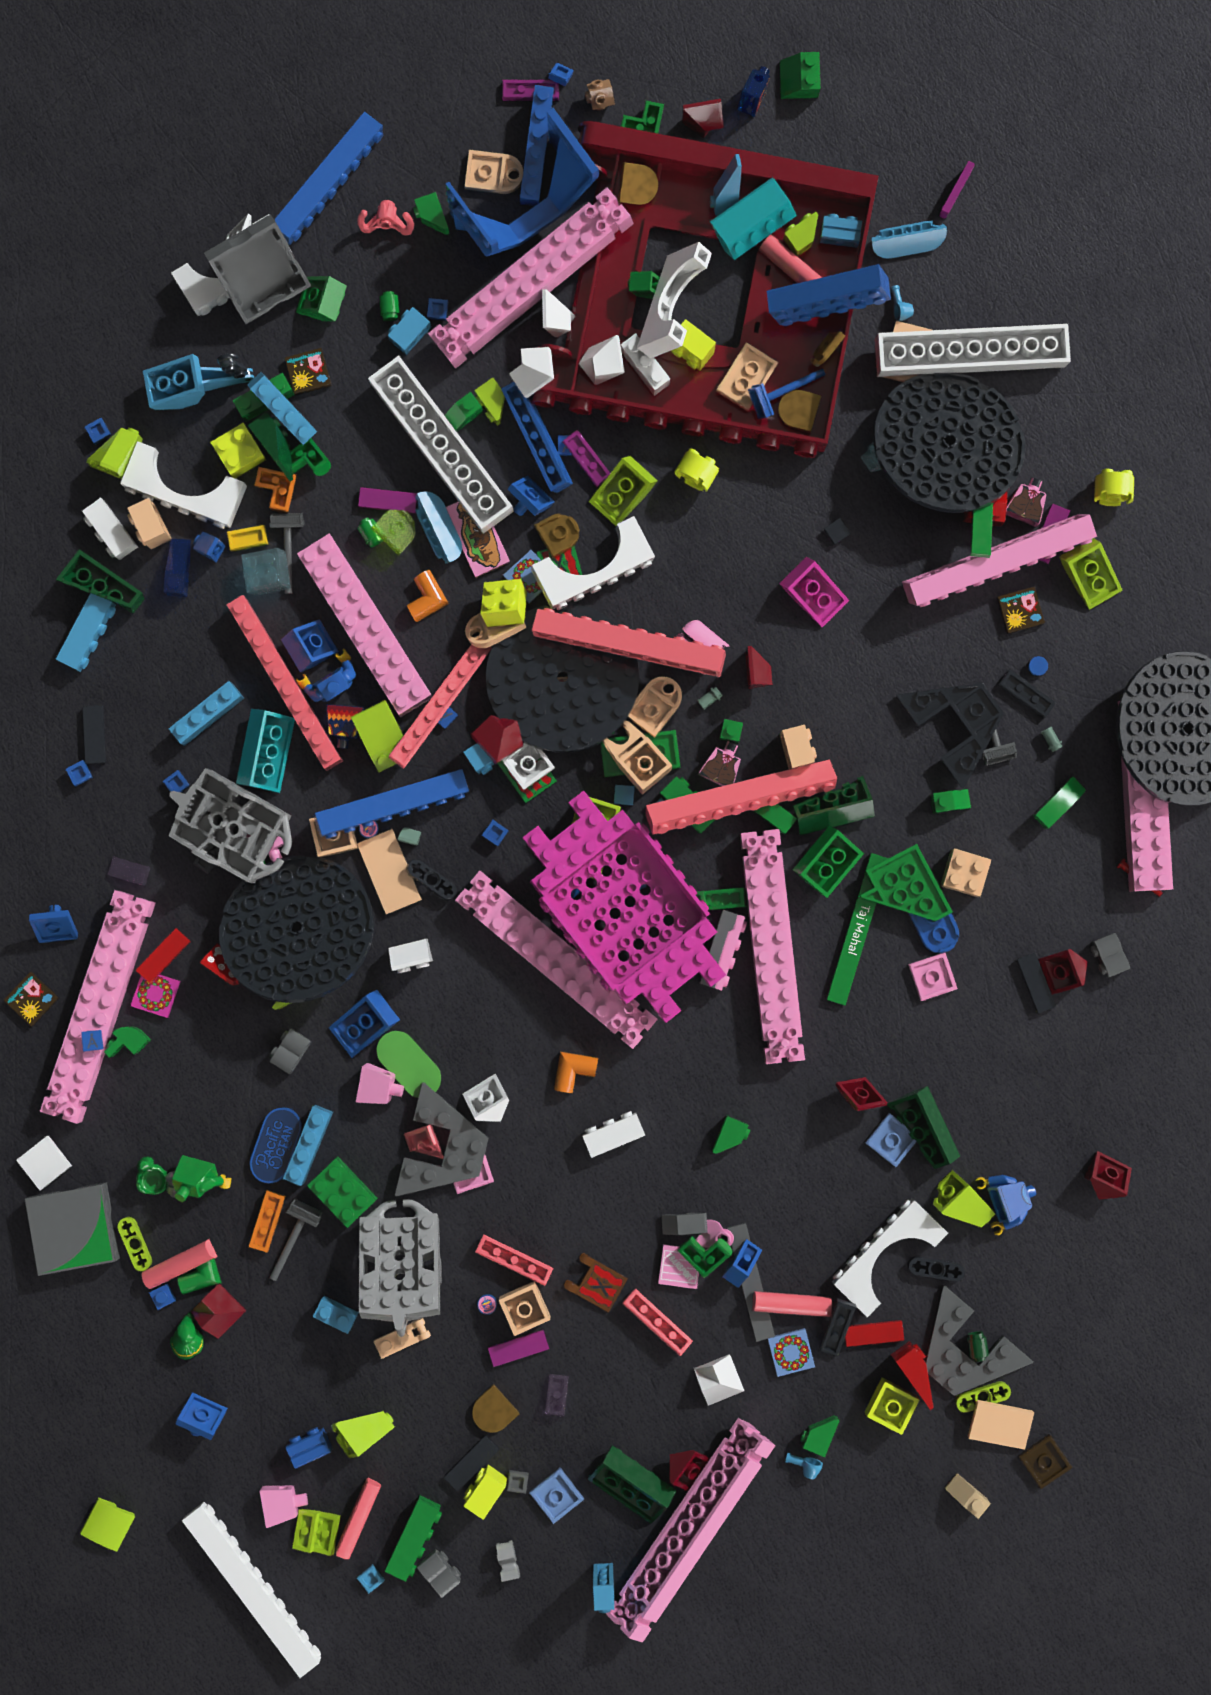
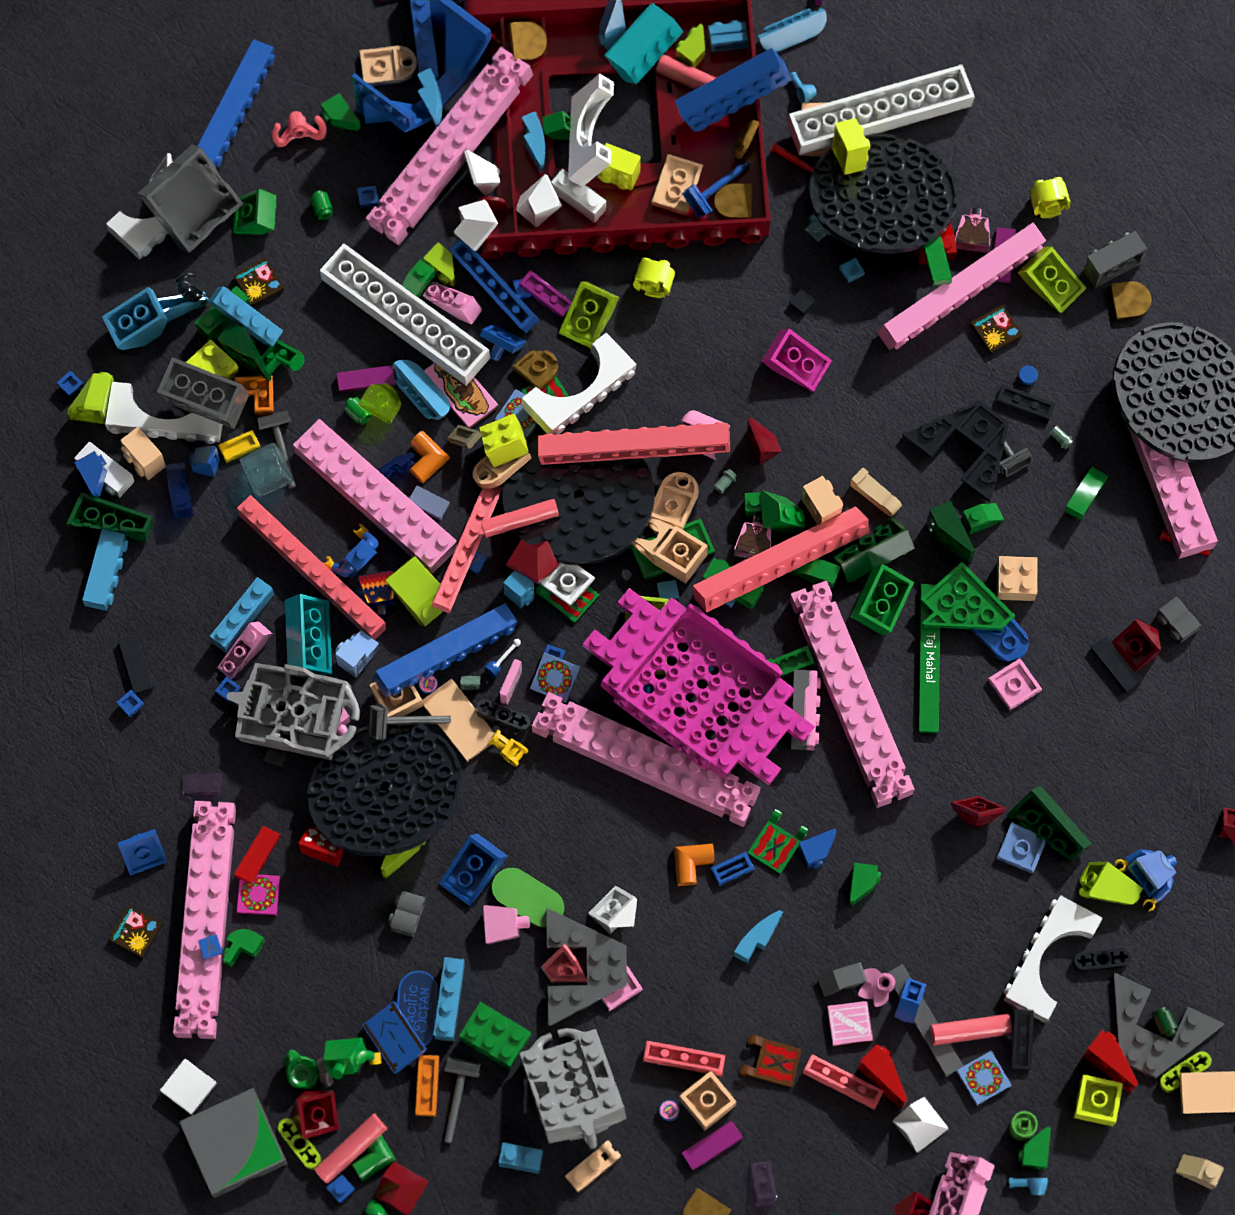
camera: 15 degrees left, 15 degrees down
blue slope [281,619,339,672] -> none
dark azure brick [388,307,431,355] -> none
white slope [388,939,433,973] -> none
white brick [583,1111,645,1158] -> none
green brick [678,1236,732,1278] -> none
red tile [845,1320,904,1347] -> none
none -> blue slope [74,451,107,498]
none -> dark grey brick [157,357,249,429]
none -> bright pink slope [217,621,273,680]
none -> dark red slope [290,1090,339,1139]
none -> light blue brick [335,630,380,678]
none -> blue tile [362,1001,427,1074]
none -> dark grey piece [369,703,451,740]
none -> clear blue slope [378,452,415,479]
none -> sand blue tile [409,486,450,520]
none -> dark azure slope [417,68,442,126]
none -> bright pink slope [422,281,482,324]
none -> dark tan tile [447,425,482,449]
none -> coral brick [481,499,559,538]
none -> hinge [484,639,521,678]
none -> yellow connector [488,730,528,767]
none -> bright pink tile [500,659,522,707]
none -> dark azure slope [521,111,545,173]
none -> tile [530,653,580,703]
none -> blue tile [711,852,754,887]
none -> dark azure slope [734,910,783,963]
none -> flag [748,809,808,874]
none -> green slope [760,490,805,534]
none -> red piece [770,142,814,173]
none -> blue slope [798,829,837,869]
none -> neon yellow brick [832,118,870,175]
none -> dark azure tile [839,258,865,283]
none -> tan leg [850,468,902,516]
none -> red slope [857,1044,907,1109]
none -> dark green slope [925,501,975,564]
none -> bright green wheel [1009,1111,1038,1142]
none -> dark grey brick [1083,231,1147,288]
none -> pearl gold tile [1110,282,1151,321]

